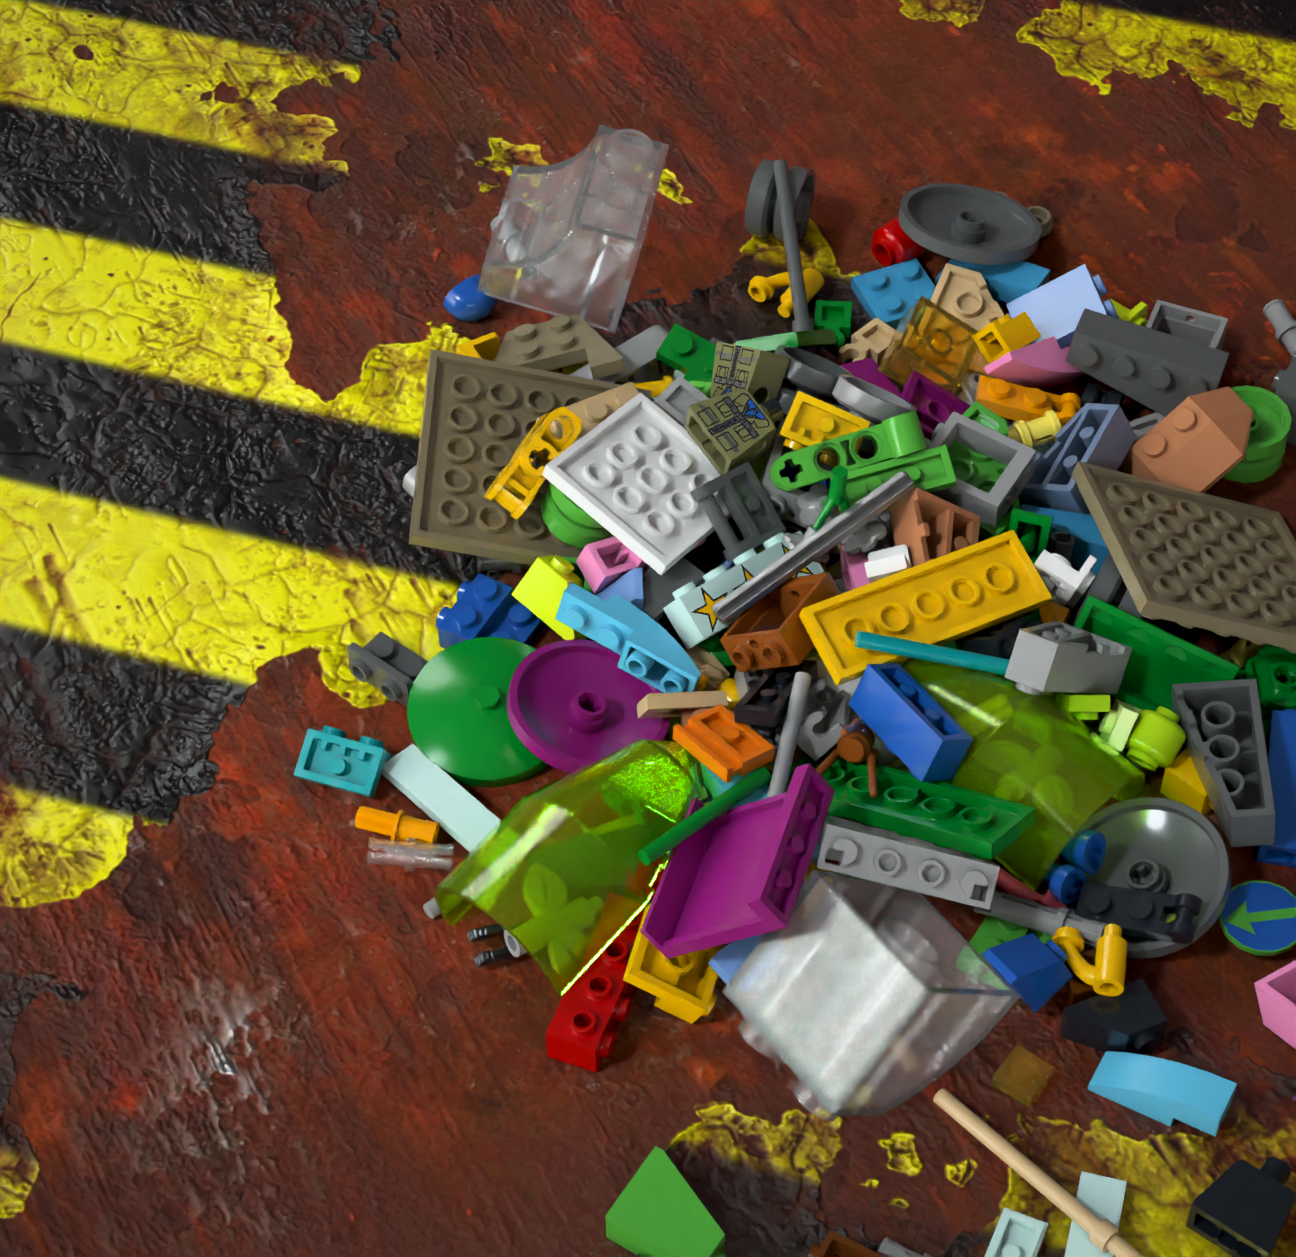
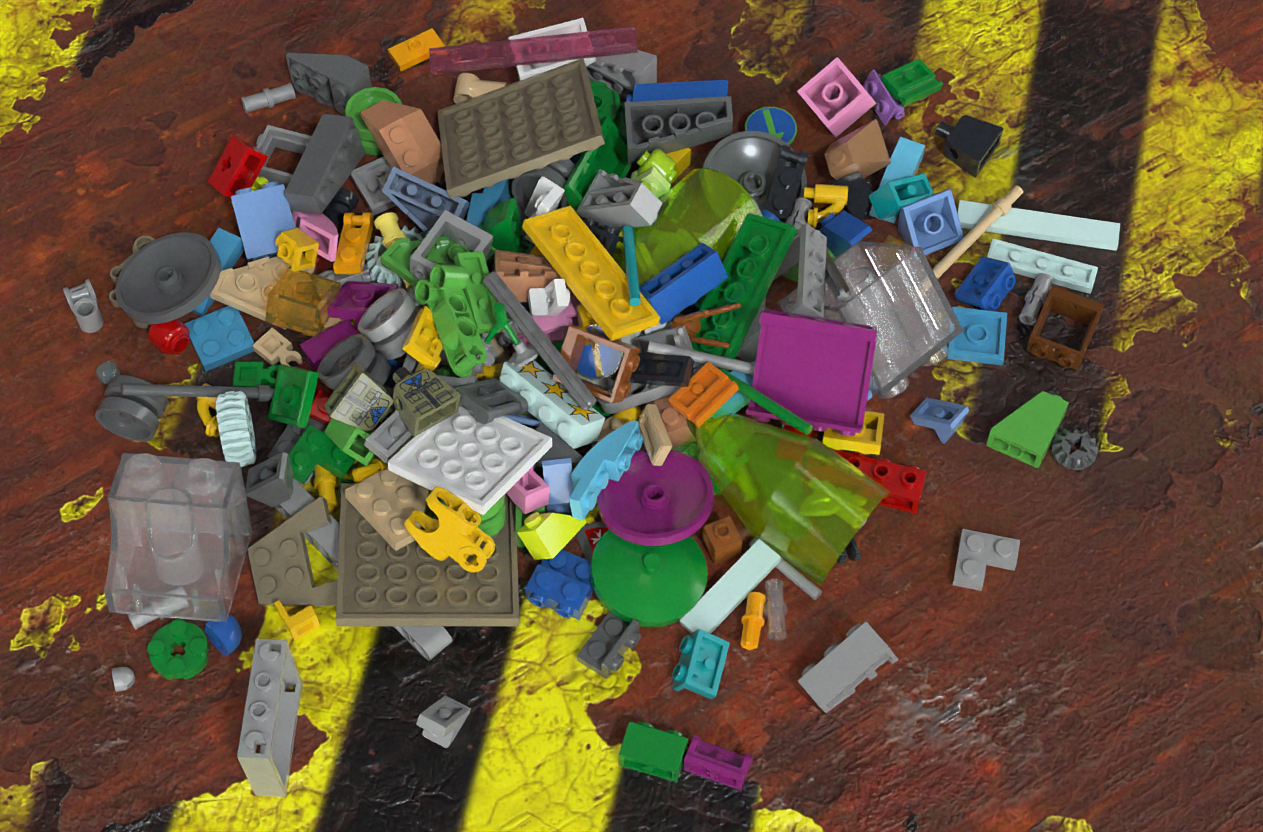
camera: 95 degrees left, 10 degrees up
none -> light grey piece [63,279,104,333]
none -> clear light blue hinge [95,361,121,385]
none -> light grey hinge [112,667,135,692]
none -> green plate [147,619,209,680]
none -> red brick [208,136,268,198]
none -> light aqua gear [216,391,257,467]
none -> light grey window [237,639,303,797]
none -> dark grey slope [245,452,294,507]
none -> light grey slope [416,695,471,748]
none -> green brick [619,722,688,782]
none -> magenta hinge [684,735,753,790]
none -> dark orange brick [703,516,742,565]
none -> light grey wedge [798,622,899,713]
none -> medium nougat slope [824,119,891,180]
none -> dark grey axle [825,249,852,303]
none -> teal slope [869,173,934,220]
none -> medium blue slope [897,189,964,258]
none -> medium blue slope [910,397,969,444]
none -> dark azure plate [947,306,1007,365]
none -> light grey plate [952,529,1020,591]
none -> blue bracket [954,256,1016,311]

